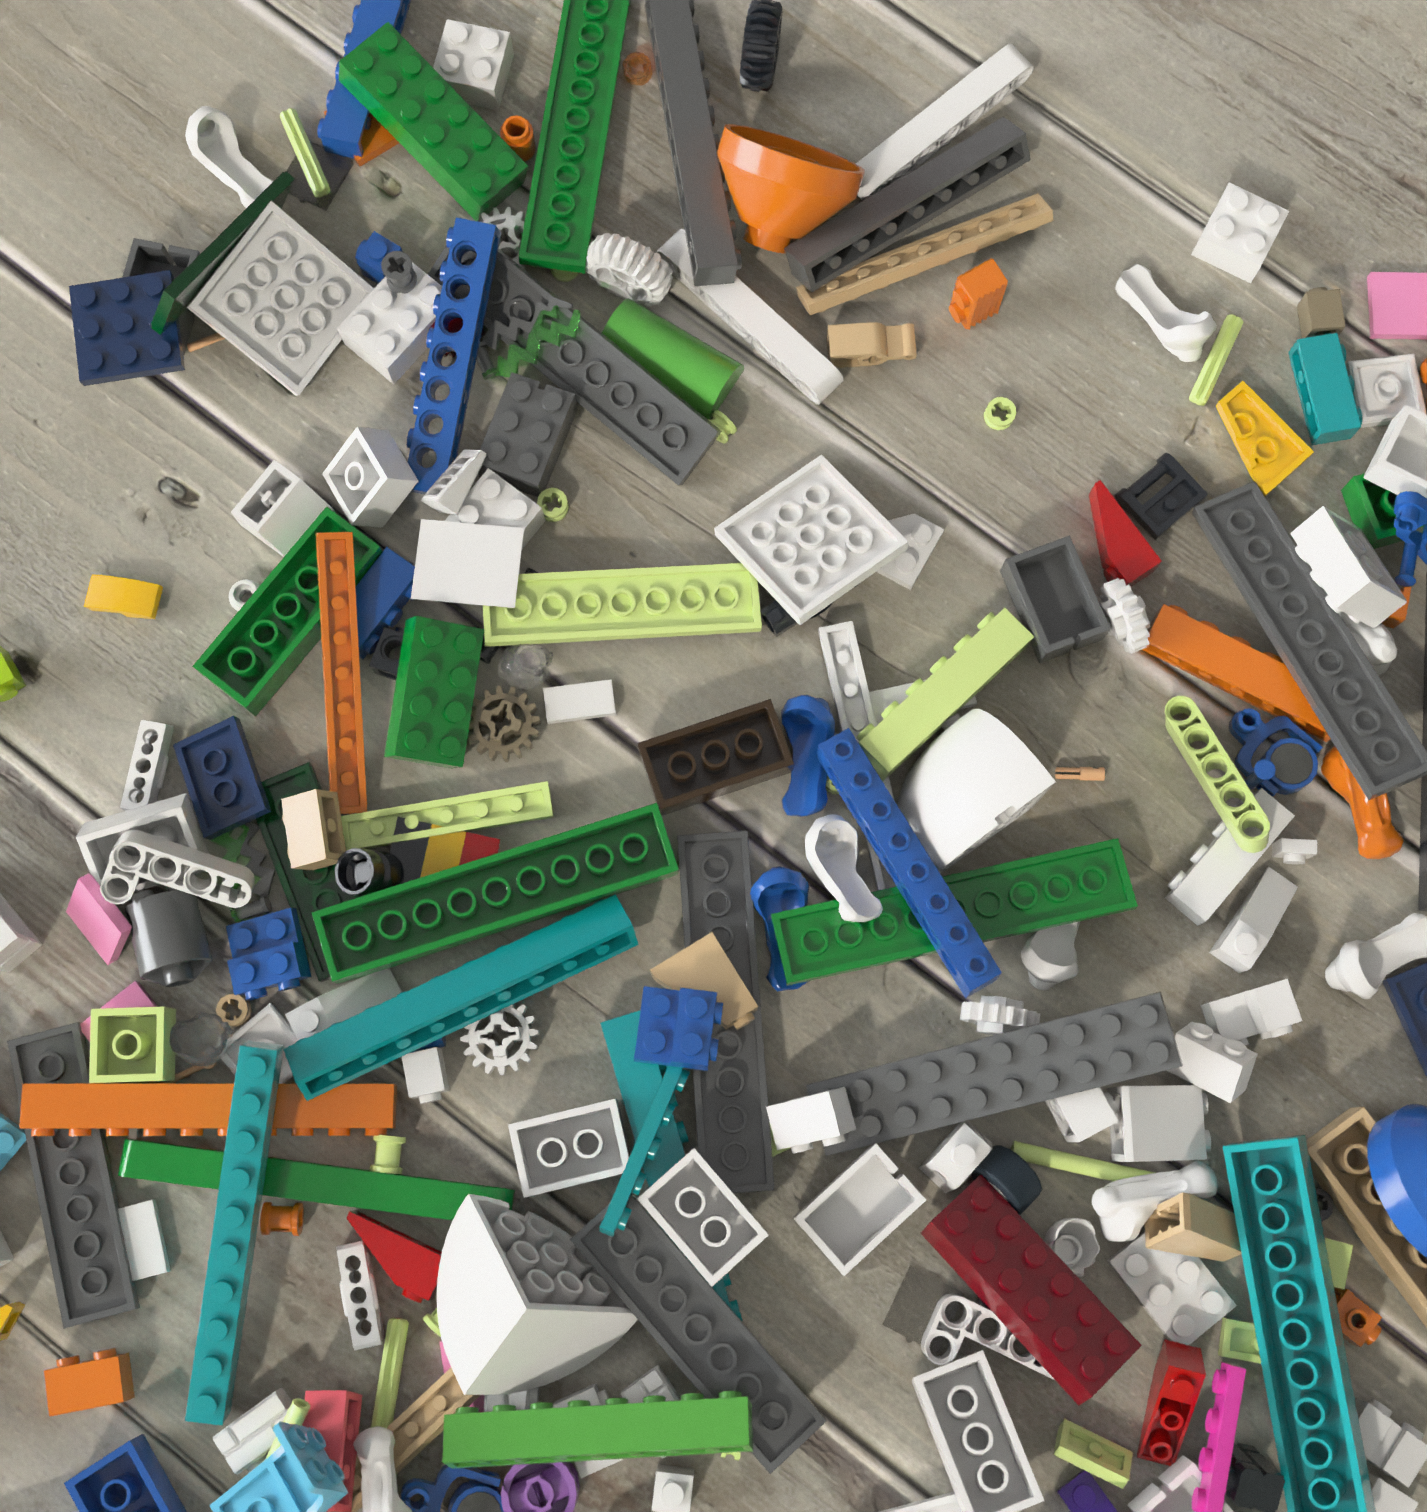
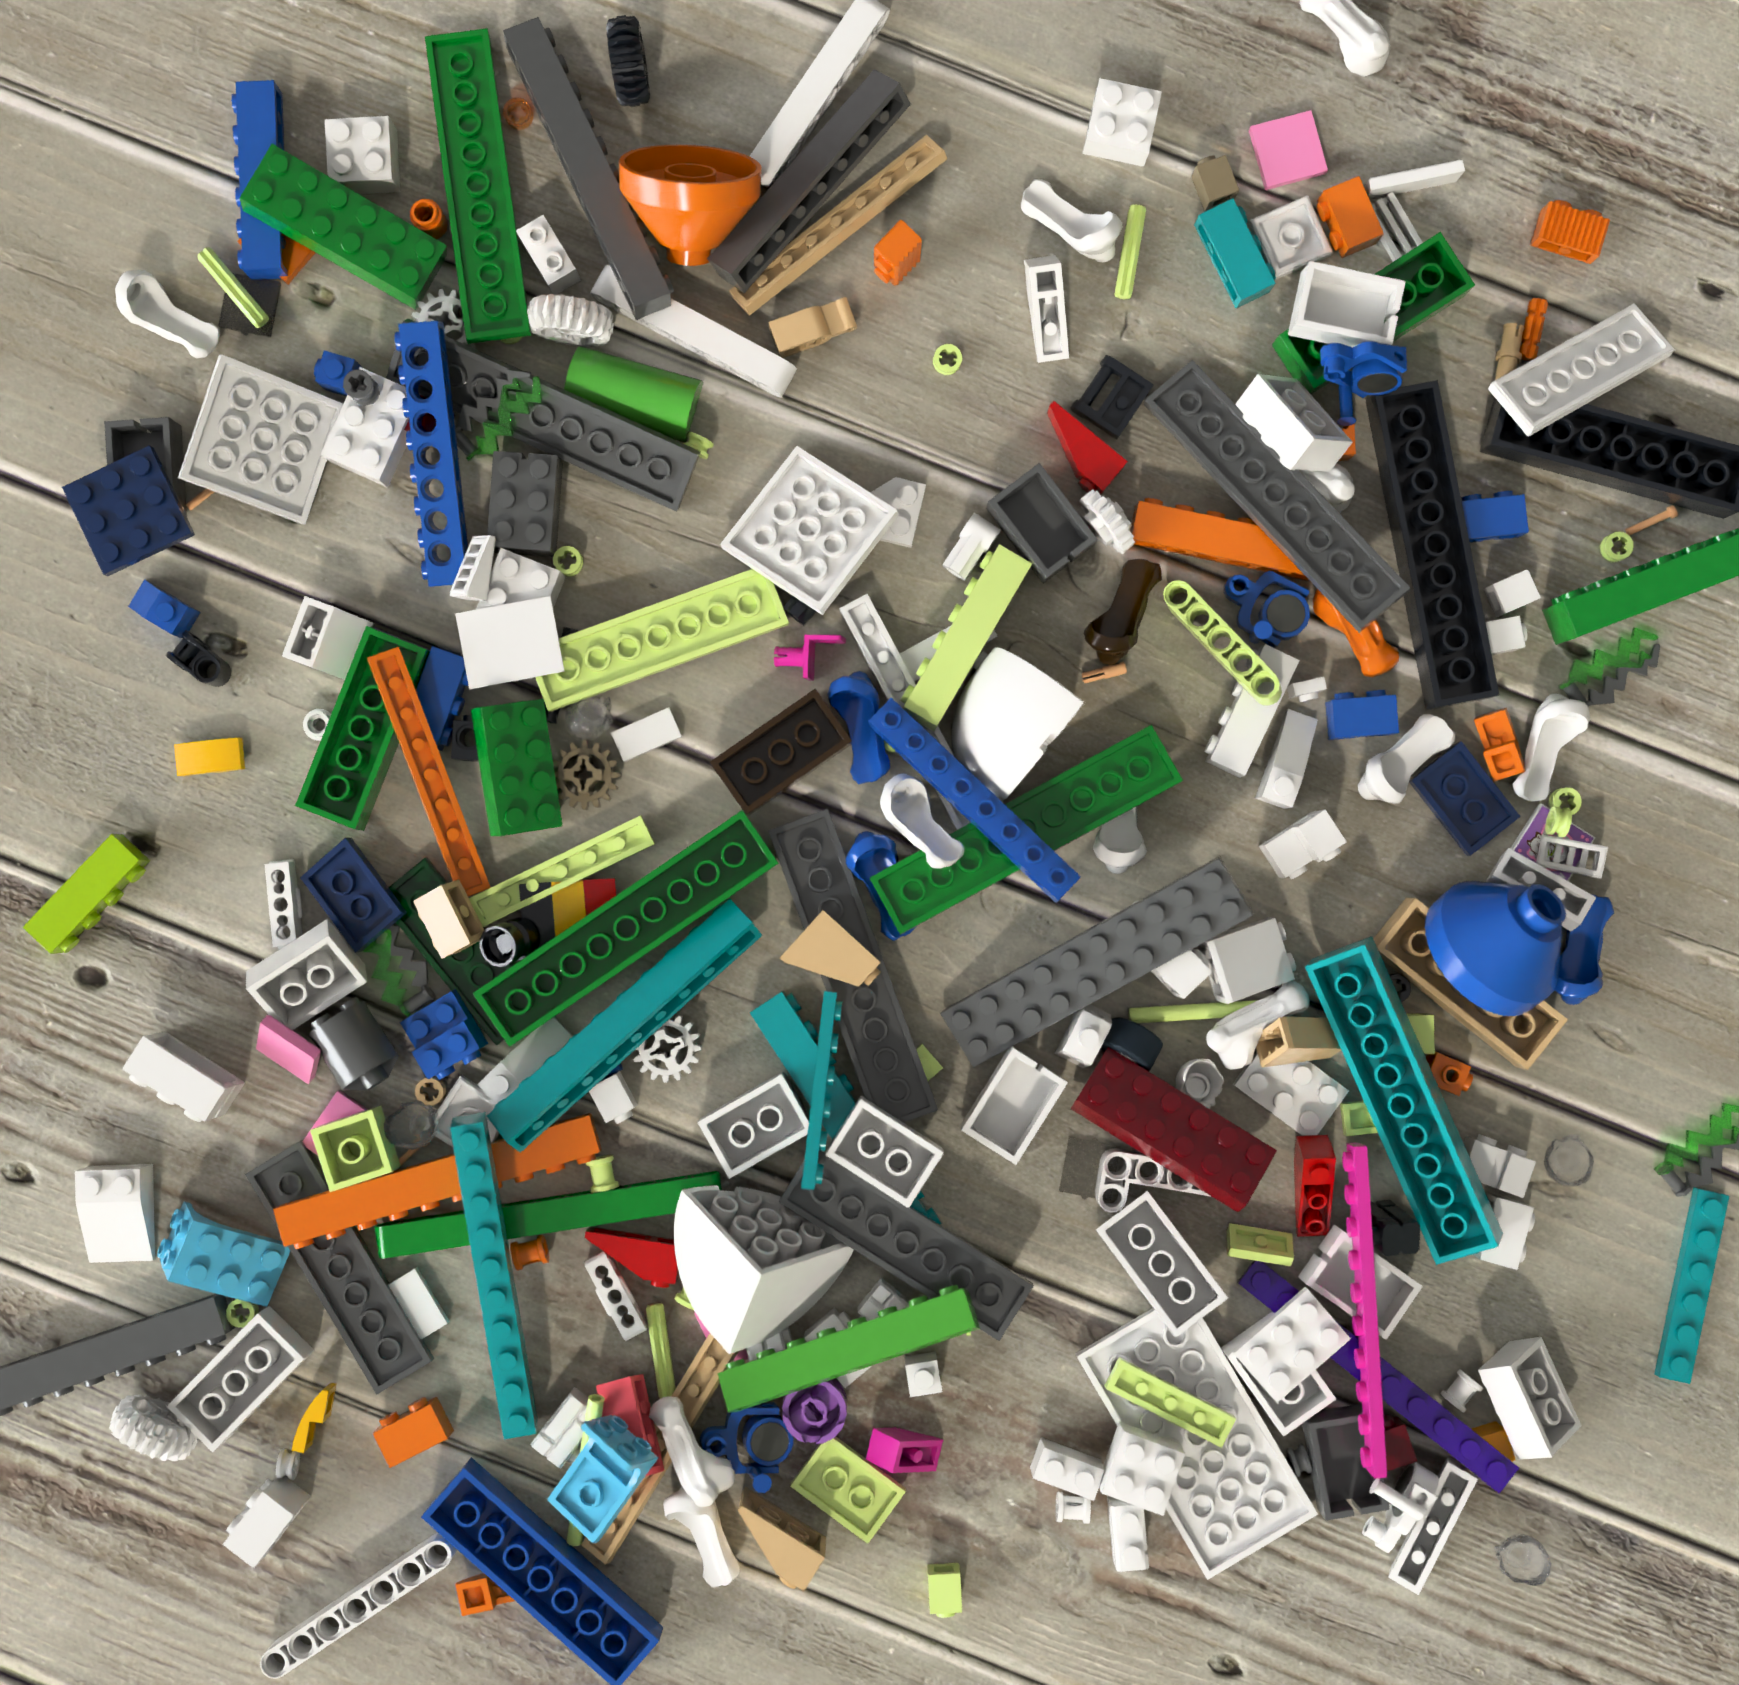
camera: 20 degrees left, 10 degrees up
white beam [100,829,255,908] -> none
dark green tile [151,171,295,335] -> none
white brick [322,427,418,527] -> none
blue plate [634,986,723,1071] -> none
white brick [766,1087,856,1154] -> none
white gear [960,995,1041,1035] -> none
white brick [1167,1021,1258,1103] -> none
yellow wing [1216,381,1314,496] -> none
none -> blue slope [128,579,201,639]
none -> black piece [166,630,231,687]
none -> white brick [516,215,581,295]
none -> dark pink bracket [774,635,846,681]
none -> white piece [942,512,1001,581]
none -> white slope [1024,255,1069,363]
none -> dark brown hair [1084,559,1162,665]
none -> blue brick [1325,690,1399,740]

